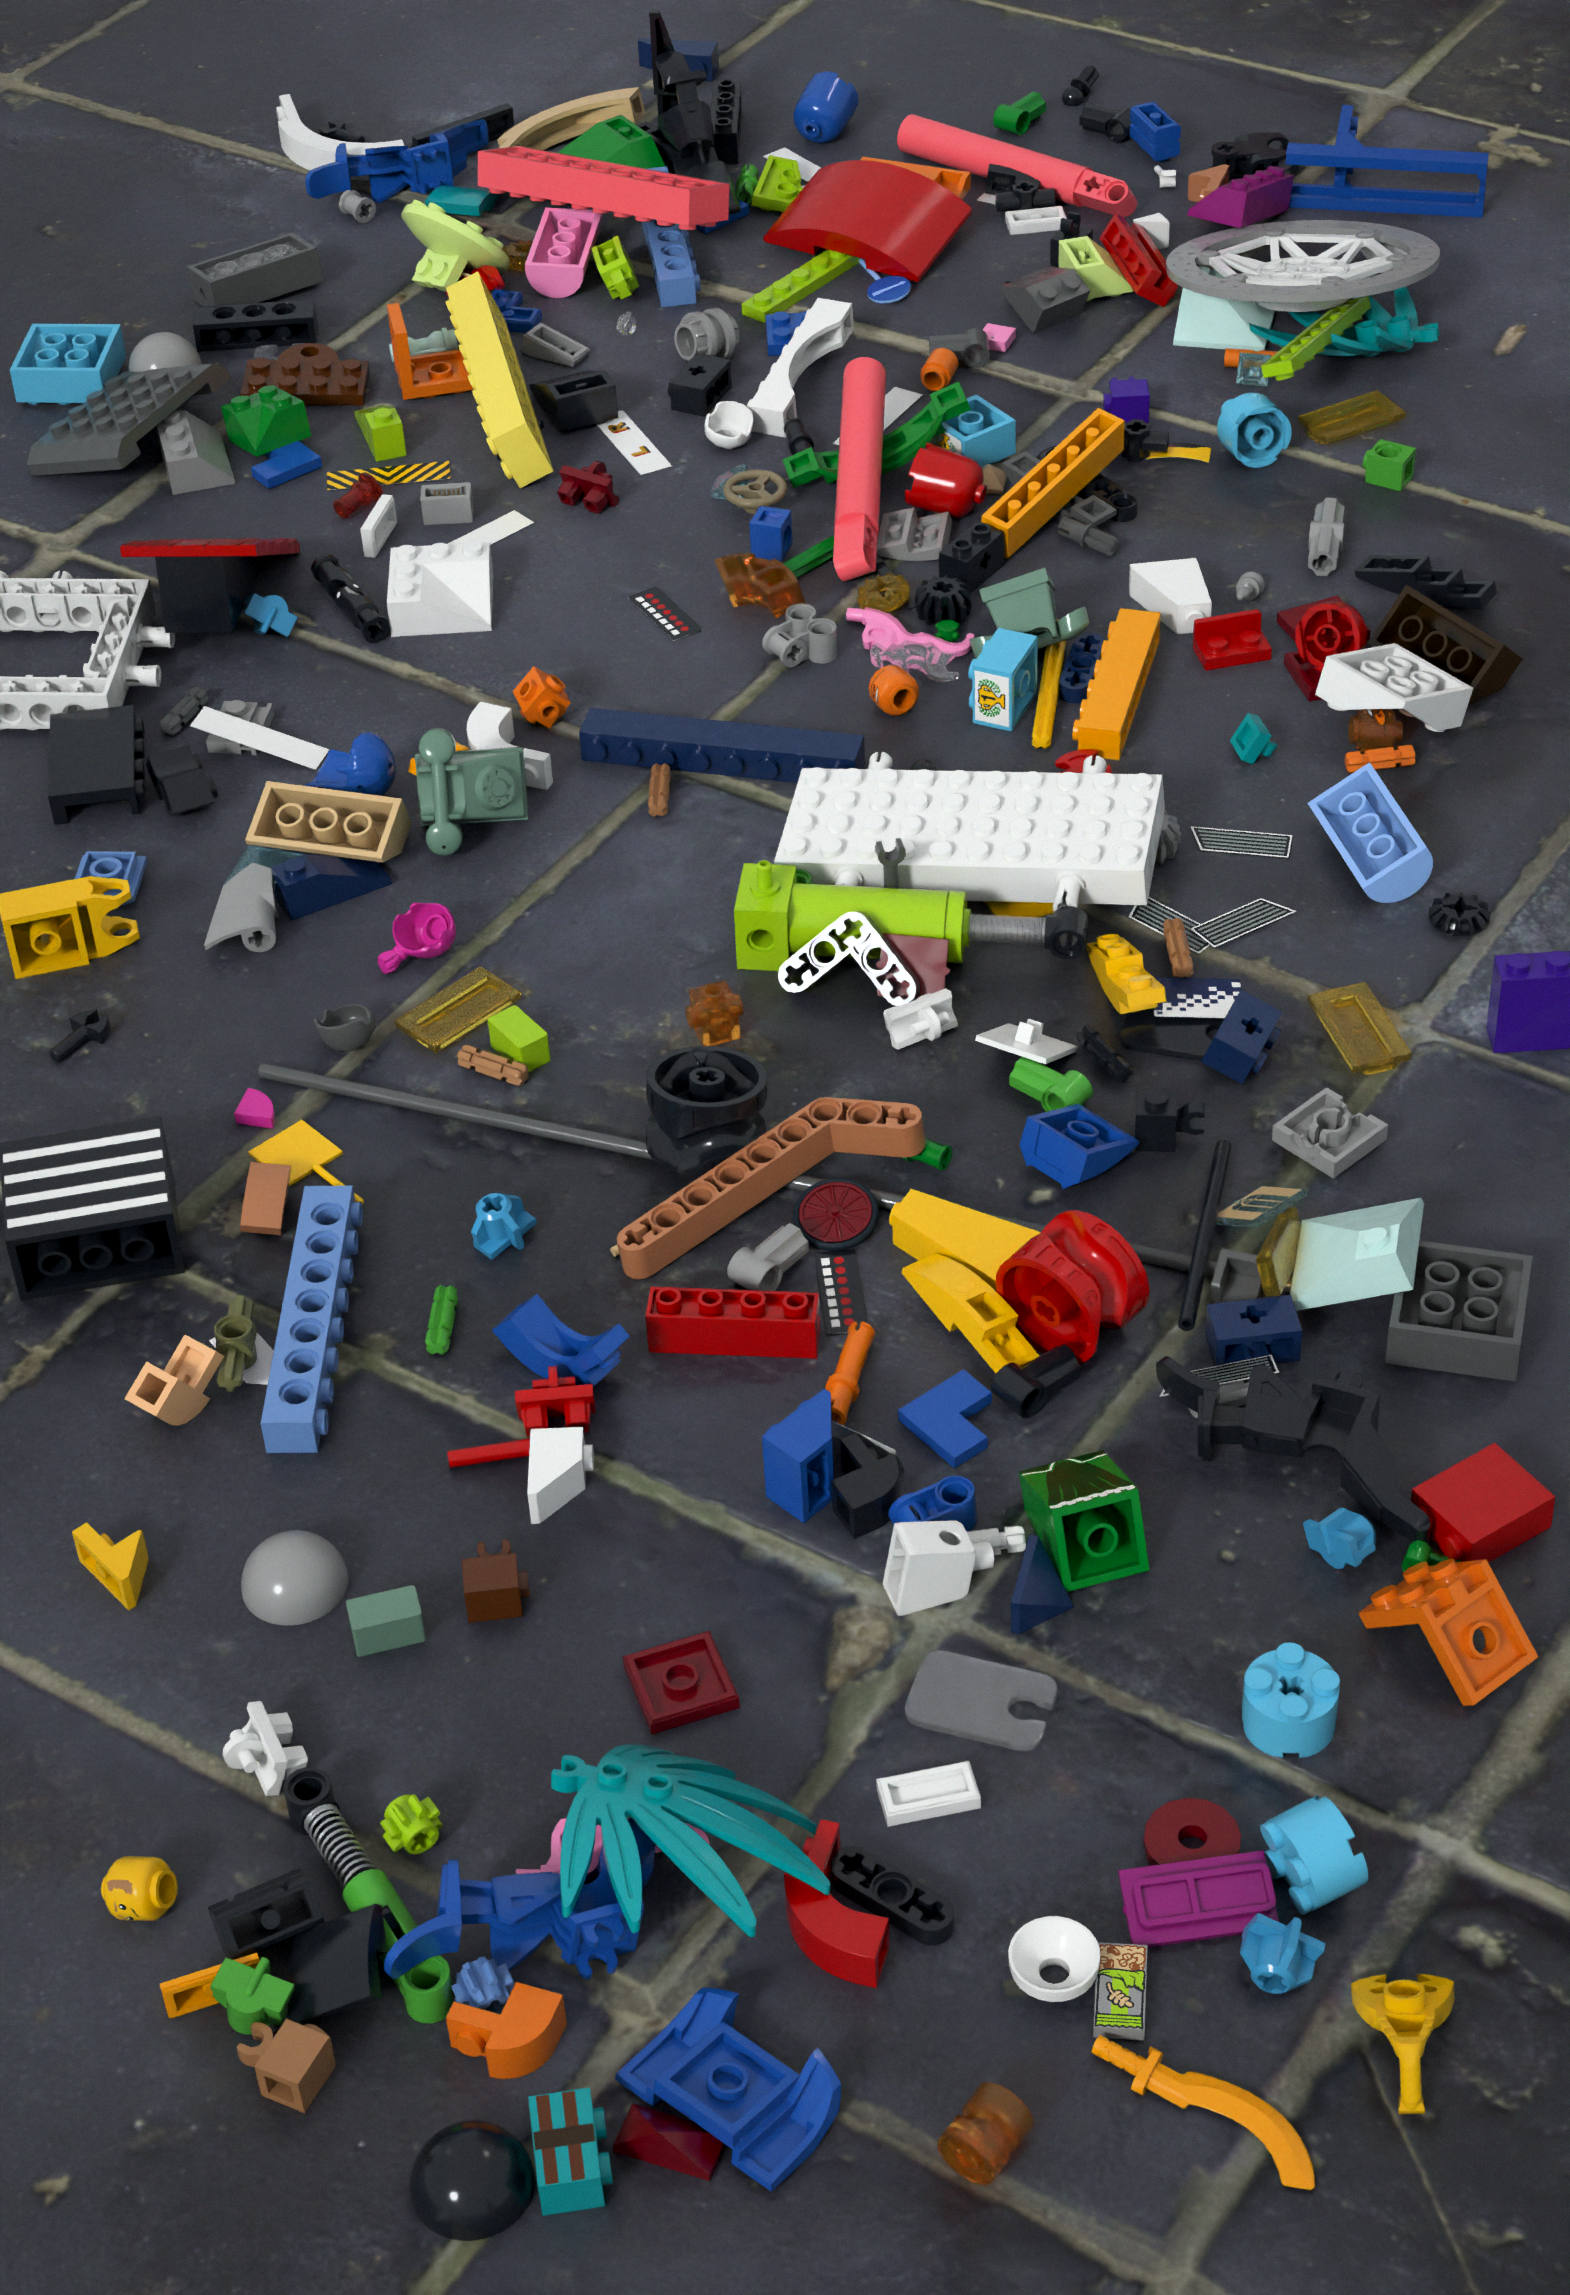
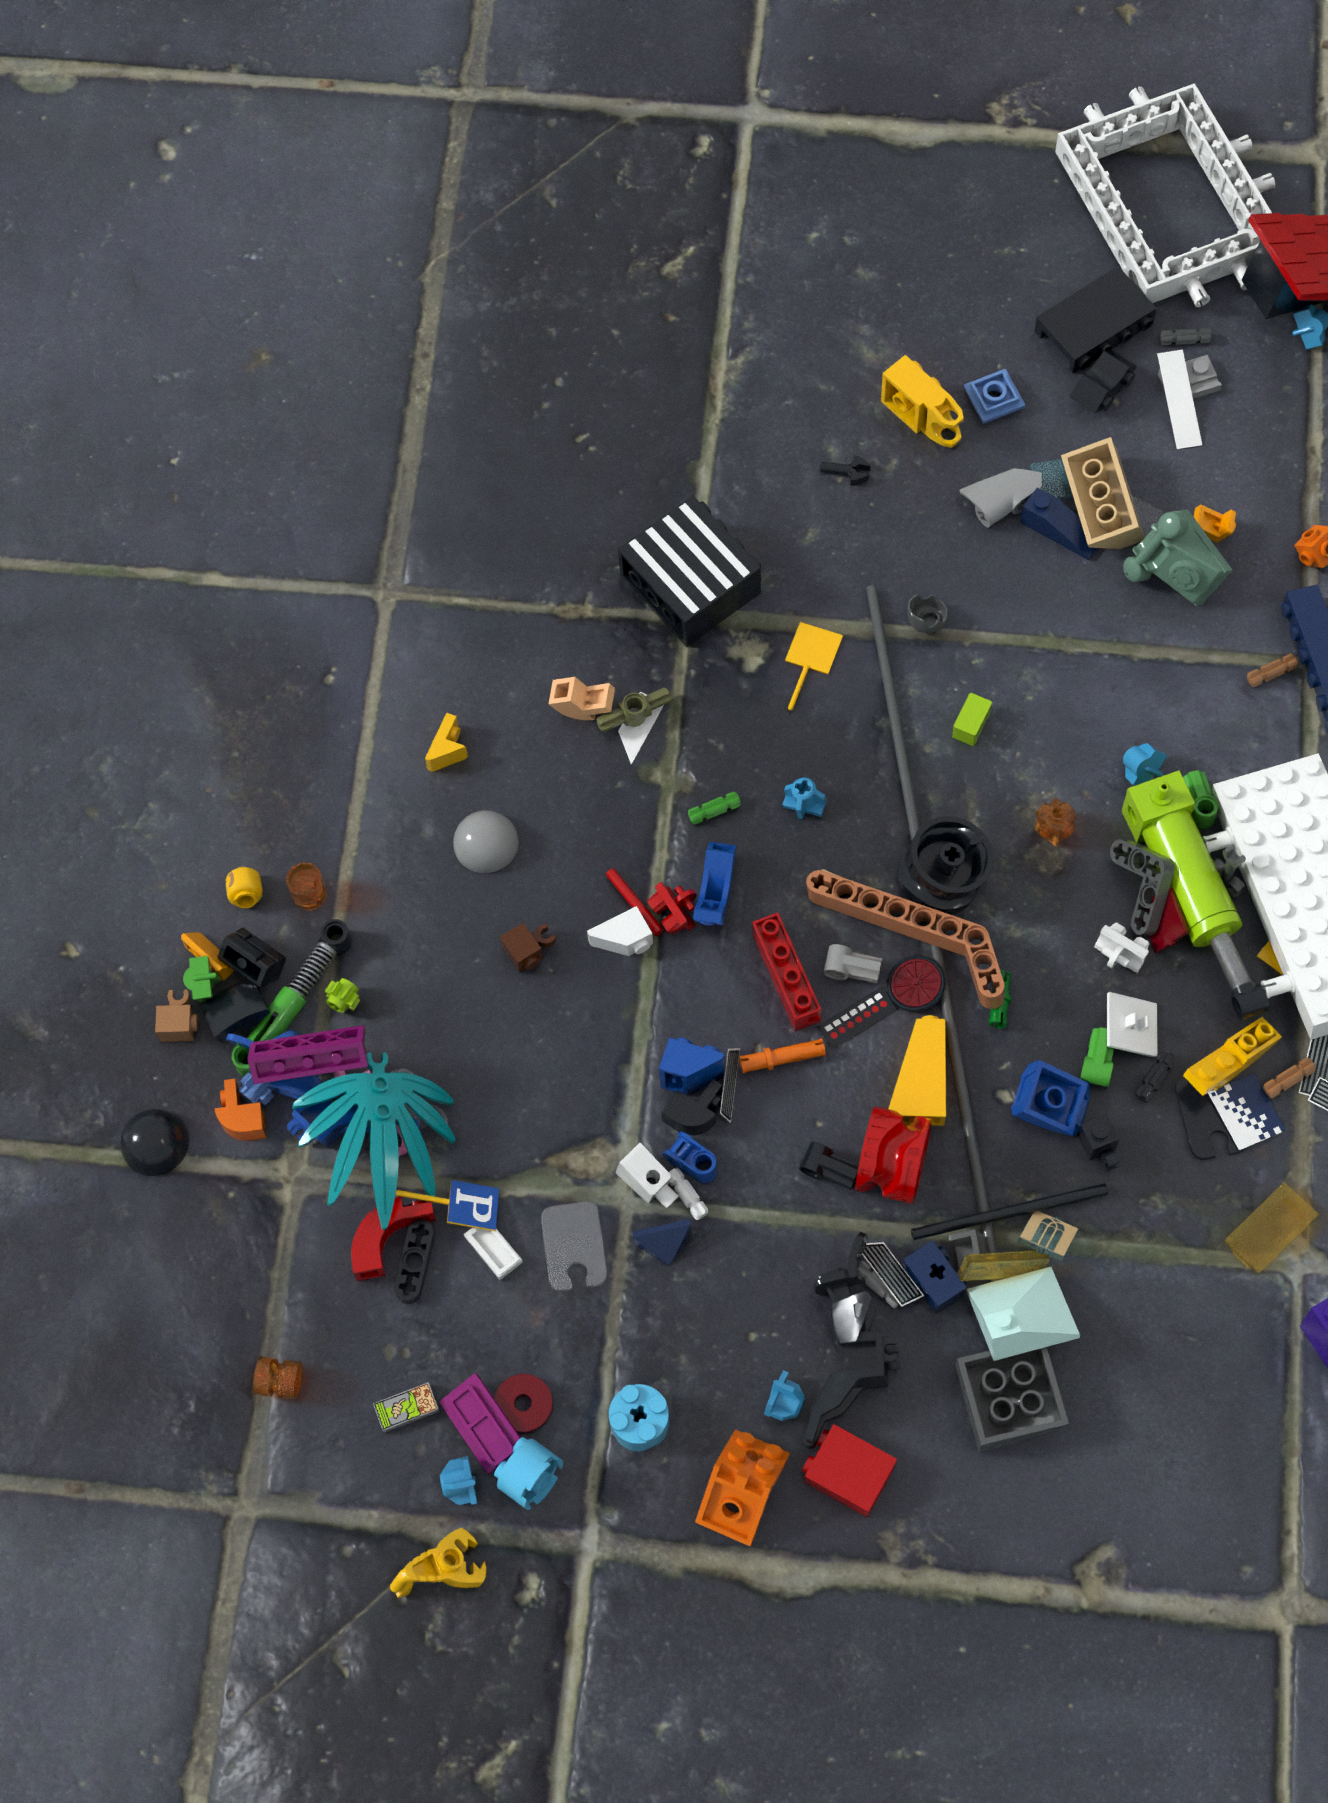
camera: 65 degrees right, 25 degrees up
white hips [223,1701,308,1796] -> none
dark pink tile [234,1088,275,1129] -> none
nougat slope [240,1162,291,1235] -> none
medium blue brick [260,1185,363,1453] -> none
blue piece [304,732,396,796] -> none
sand green piece [346,1585,426,1657] -> none
dark pink hair [377,903,456,974] -> none
clear yellow piece [394,966,521,1053] -> none
medium nougat axle [457,1045,529,1086] -> none
white arch [467,702,553,790] -> none
teal brick [528,2087,613,2216] -> none
dark red slope [613,2103,726,2181] -> none
blue piece [615,1988,841,2192] -> none
dark red tile [622,1630,740,1735] -> none
blue tile [898,1369,992,1469] -> none
yellow slope [901,1253,1040,1373] -> none
white piece [1008,1916,1100,2002] -> none
green slope [1019,1450,1150,1592] -> none
light orange sword [1091,2035,1315,2190] -> none
dark blue brick [1201,990,1282,1084] -> none
light grey brick [1272,1087,1388,1179] -> none
green hand [1401,1540,1461,1571] -> none
none -> magenta fence [248,1025,368,1084]
none -> clear orange wheel [286,862,327,910]
none -> blue piece [396,1180,499,1231]
none -> dark azure piece [1123,743,1167,786]

